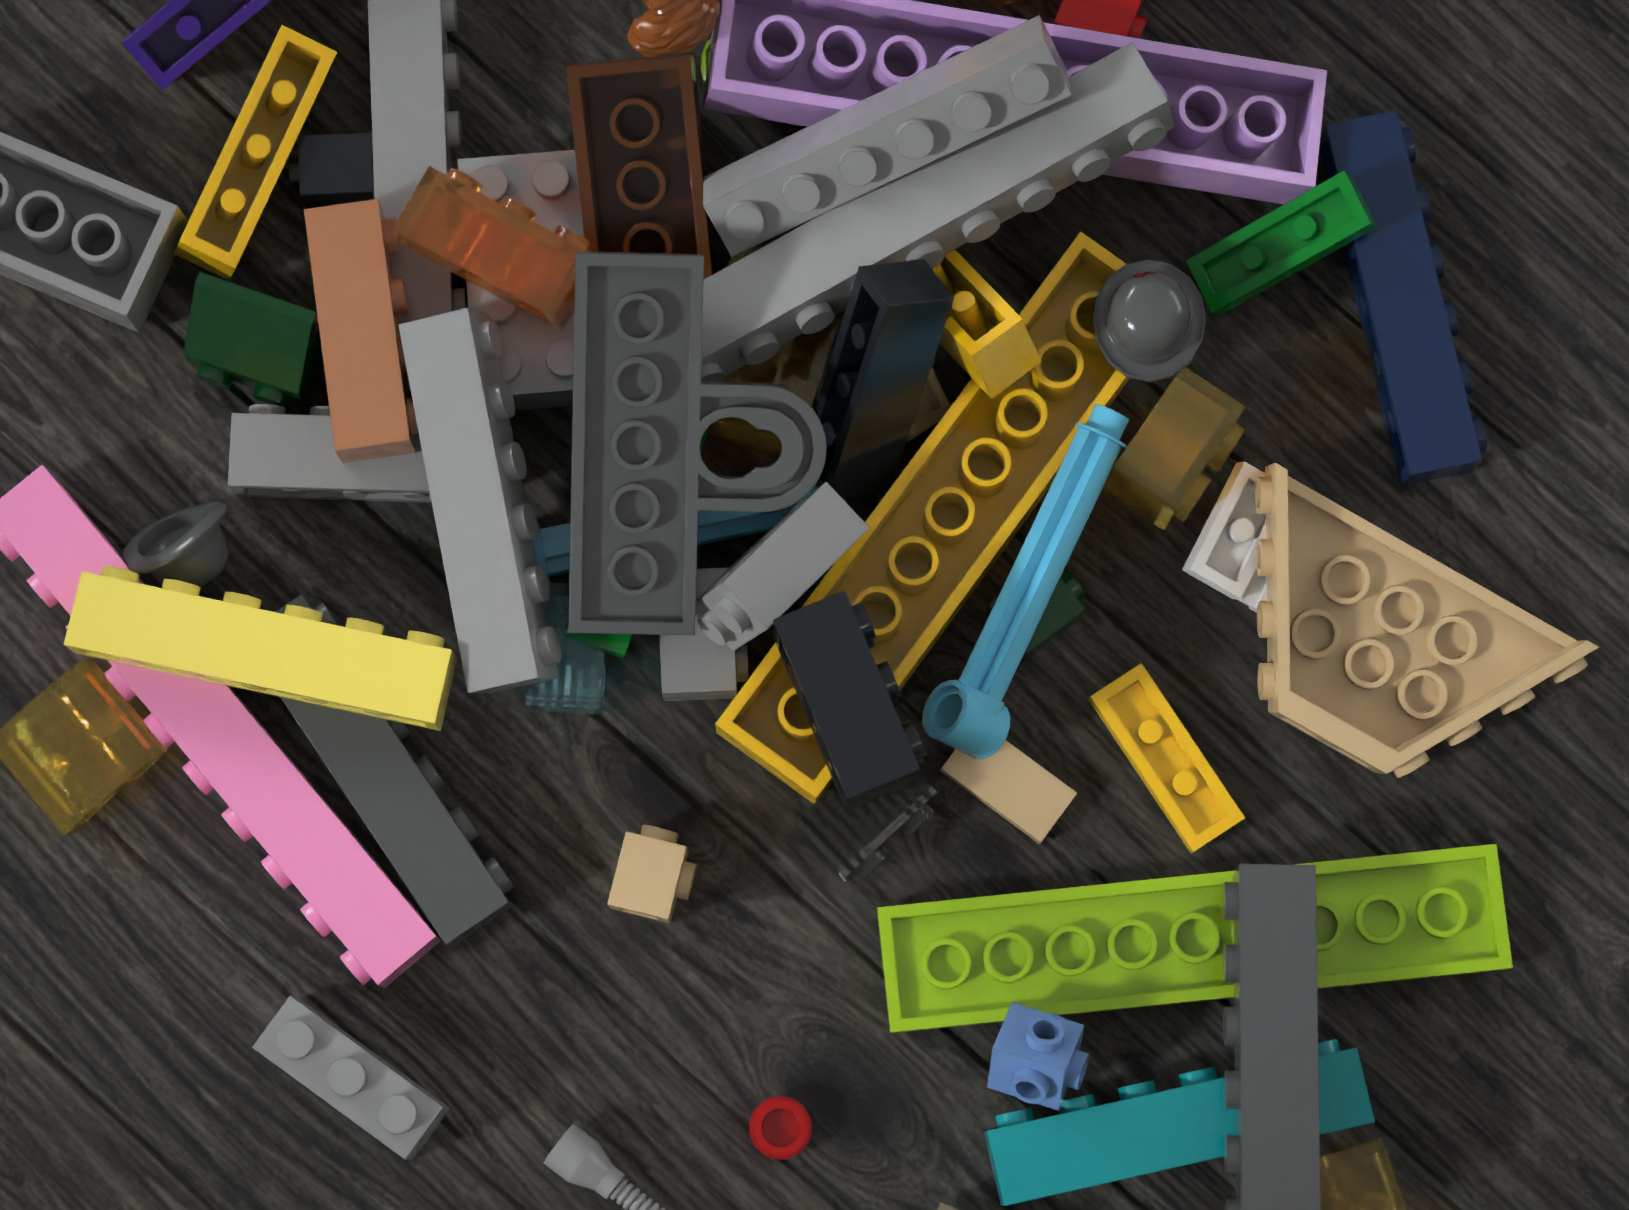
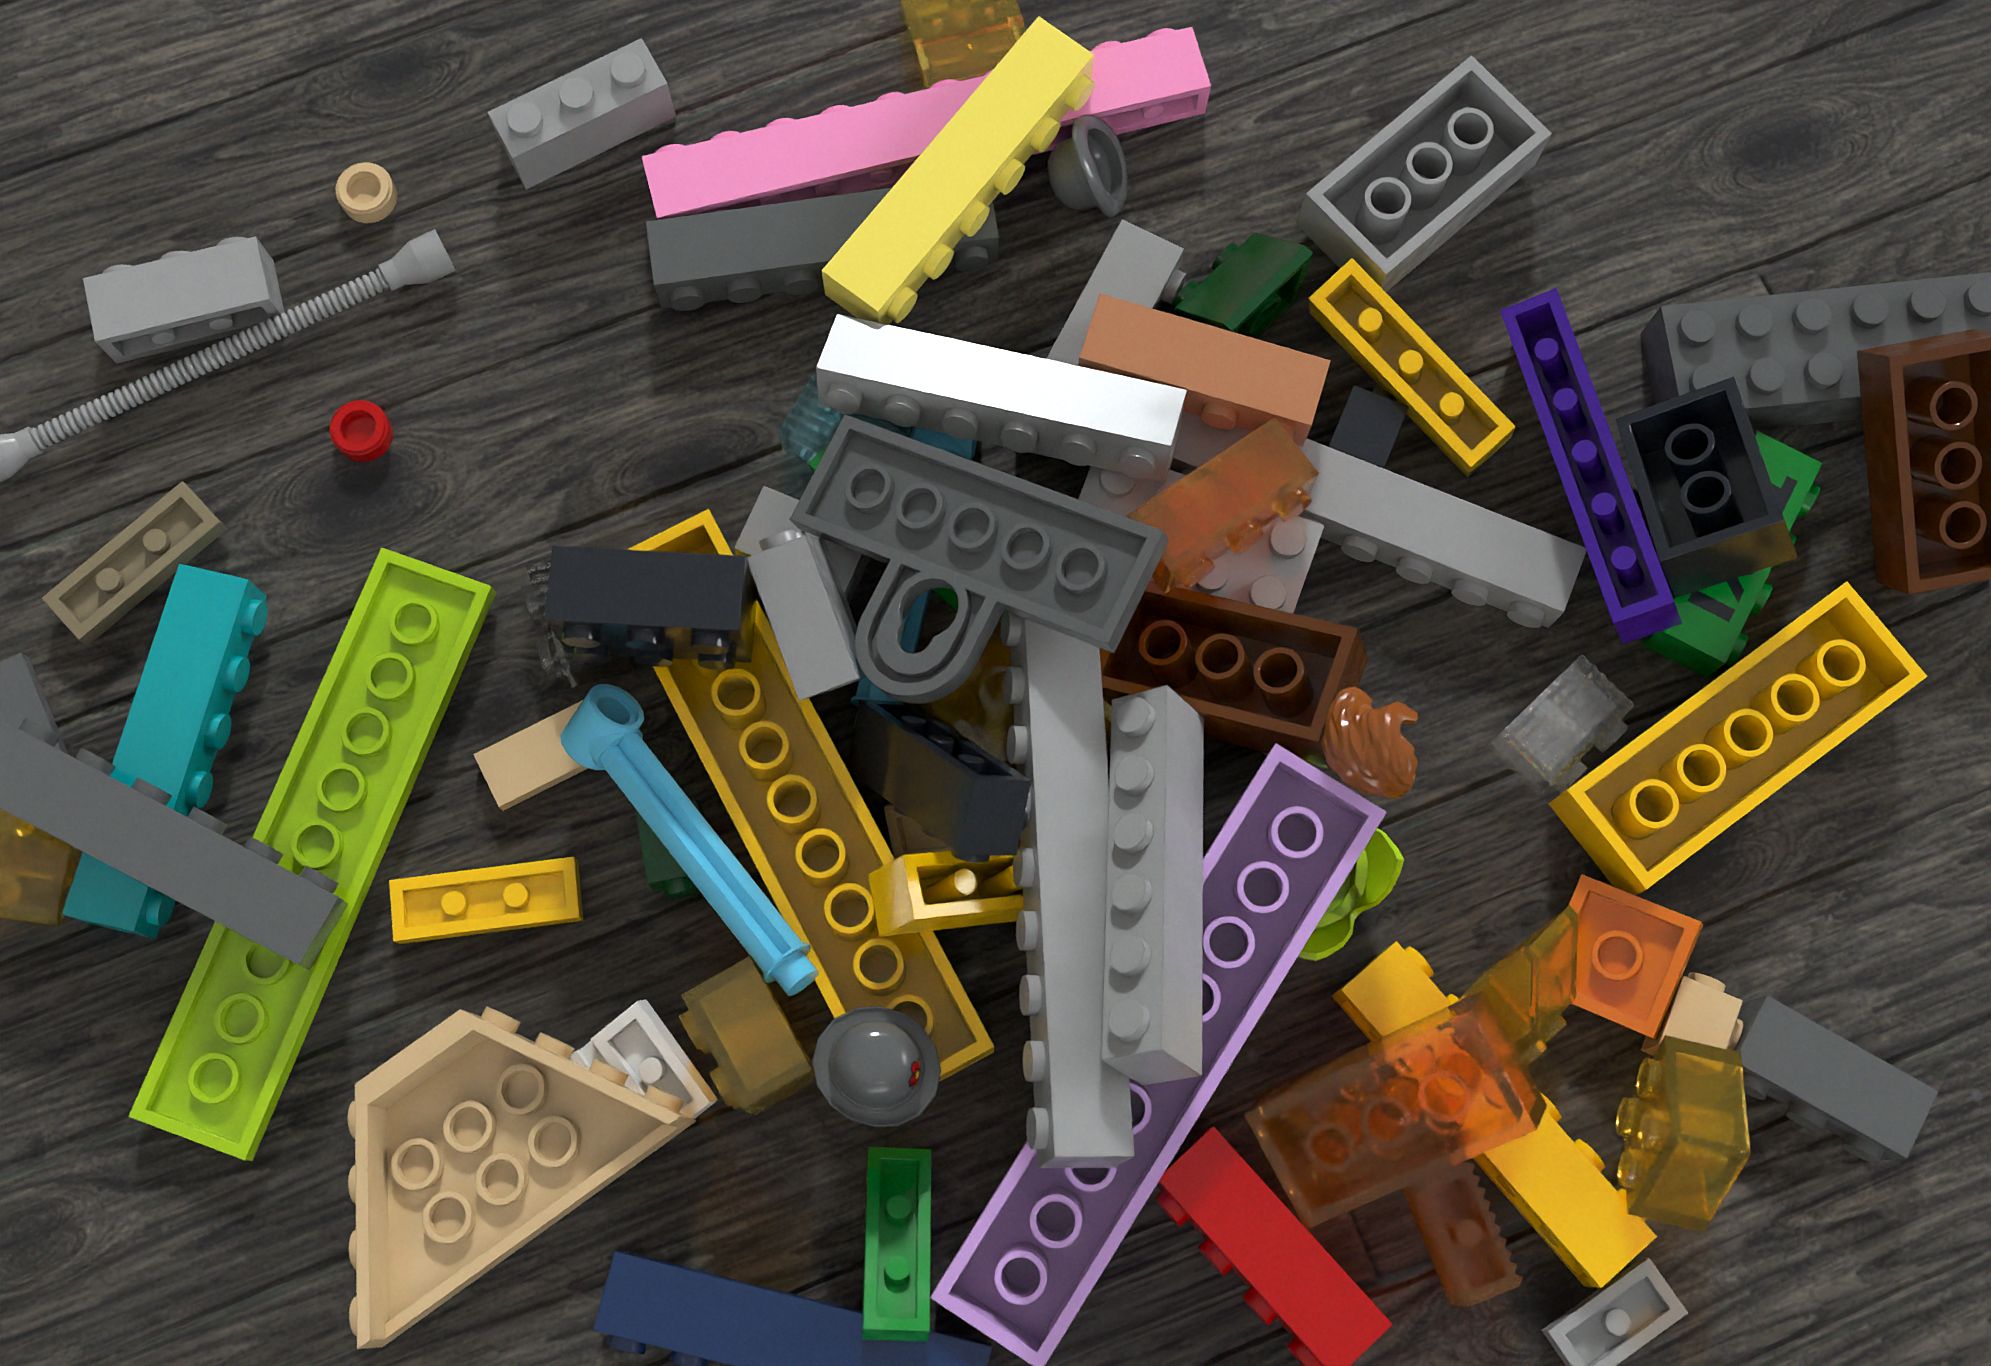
camera: 115 degrees right, 5 degrees down
tan brick [607,825,697,924] -> none
medium blue brick [987,1002,1090,1111] -> none

